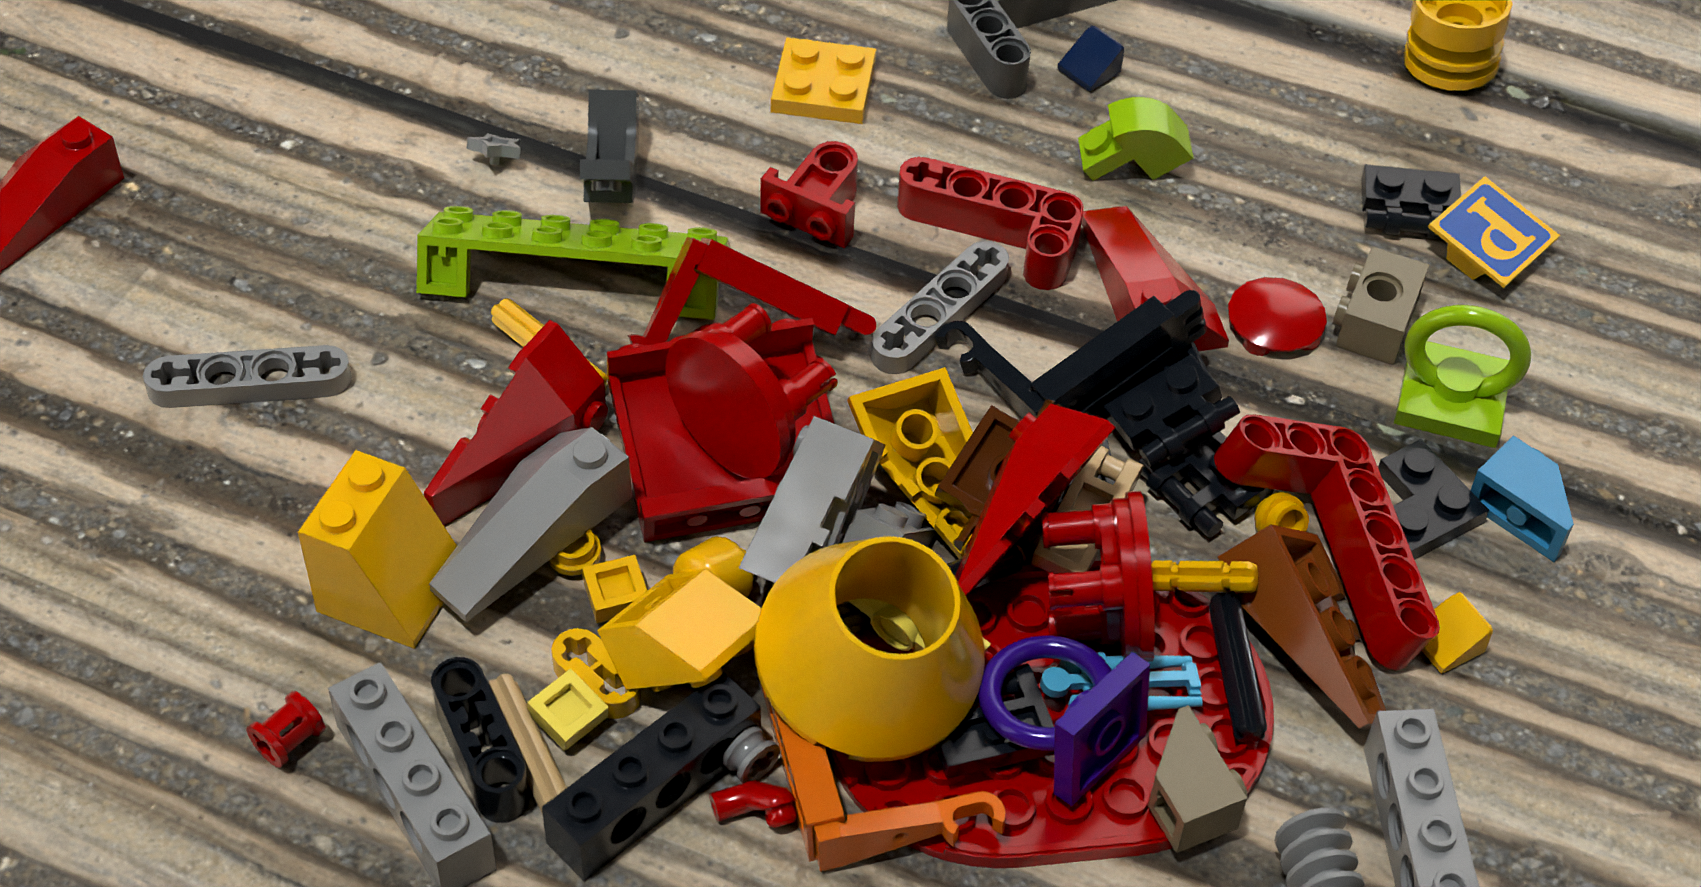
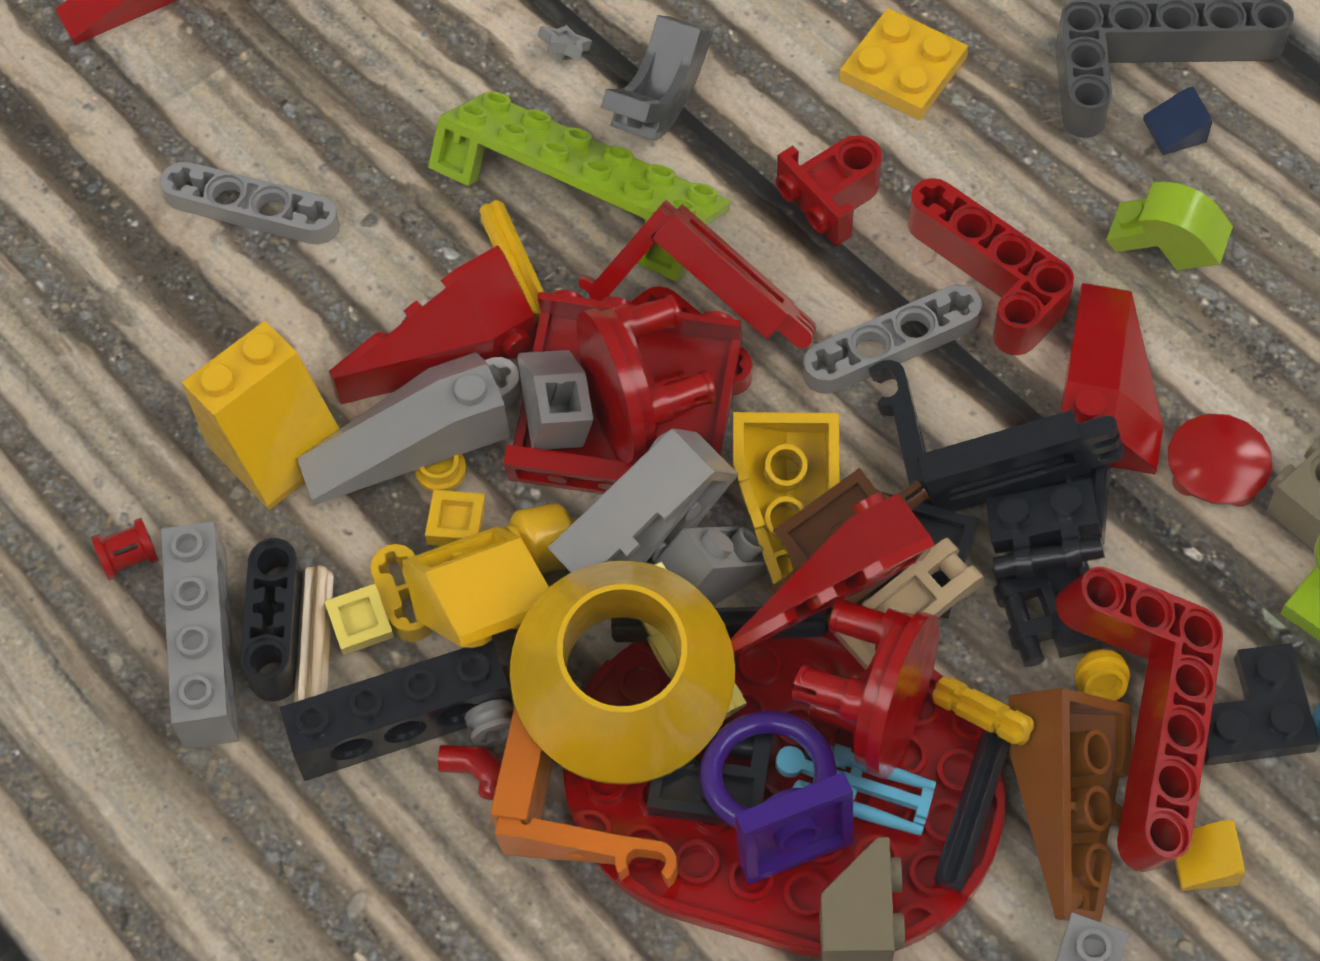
camera: 30 degrees right, 10 degrees up
none -> light grey slope [517,350,593,450]

